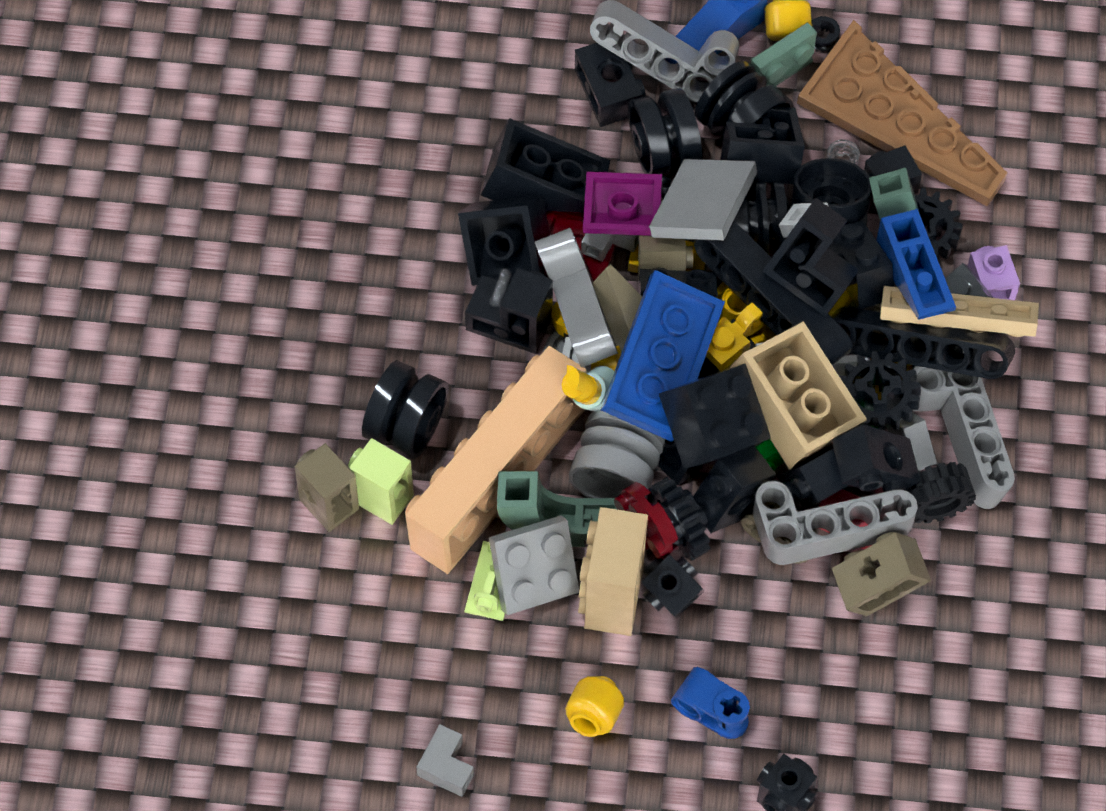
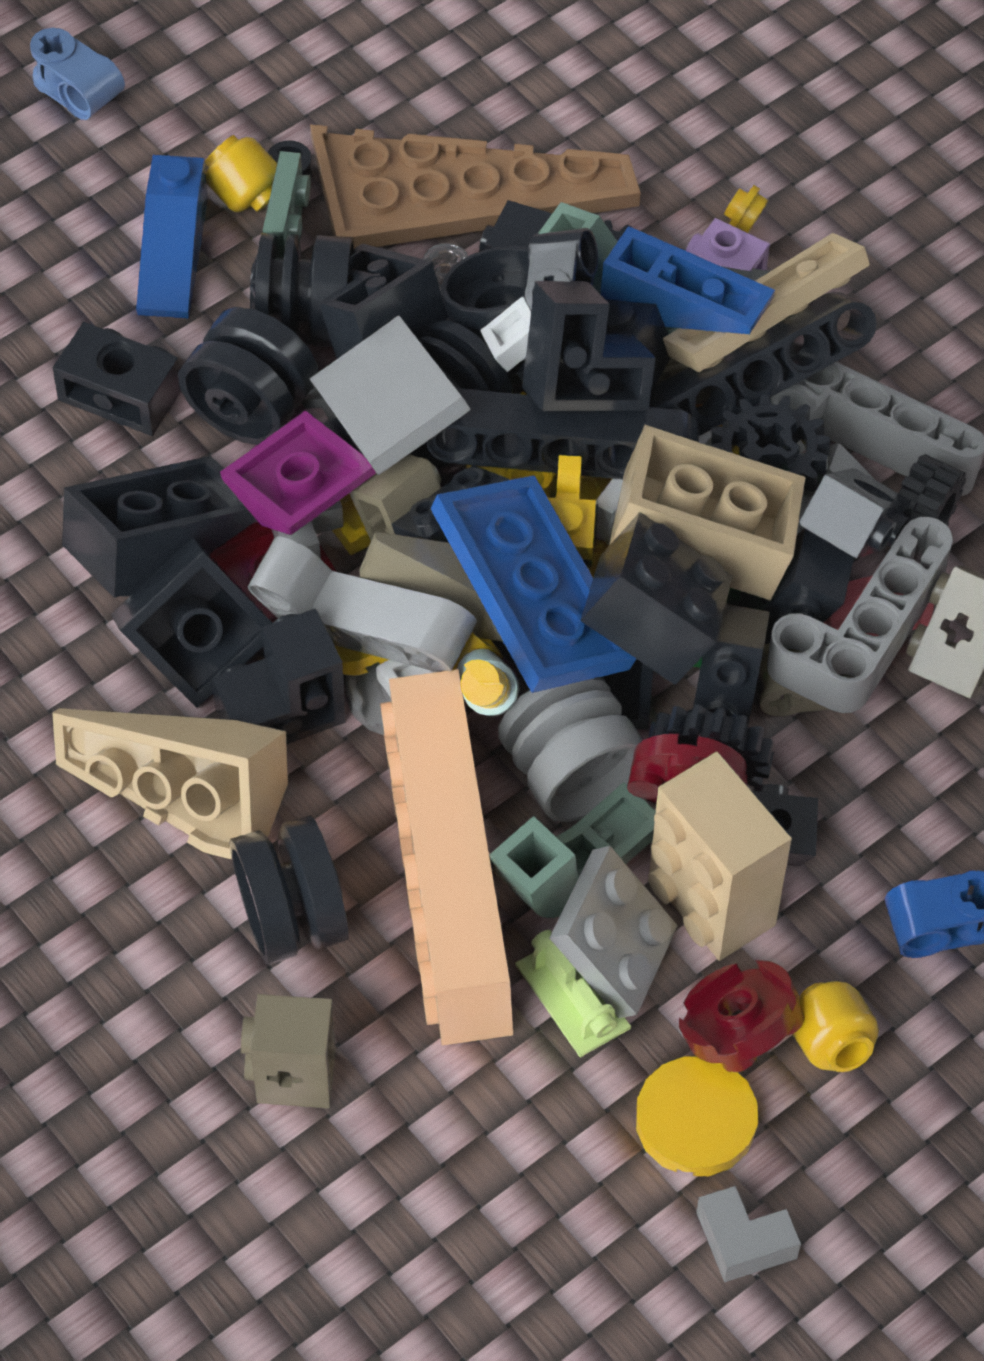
camera: 45 degrees left, 5 degrees down
yellowish green brick [348,438,414,525] -> none
clear leg [489,269,511,307] -> none
light grey beam [590,0,739,103] -> none
none -> tan wedge [53,708,288,859]
none -> piece [525,228,598,309]
none -> yellow tile [636,1056,758,1176]
none -> dark red plate [679,960,804,1072]
none -> yellow plate [723,185,769,233]

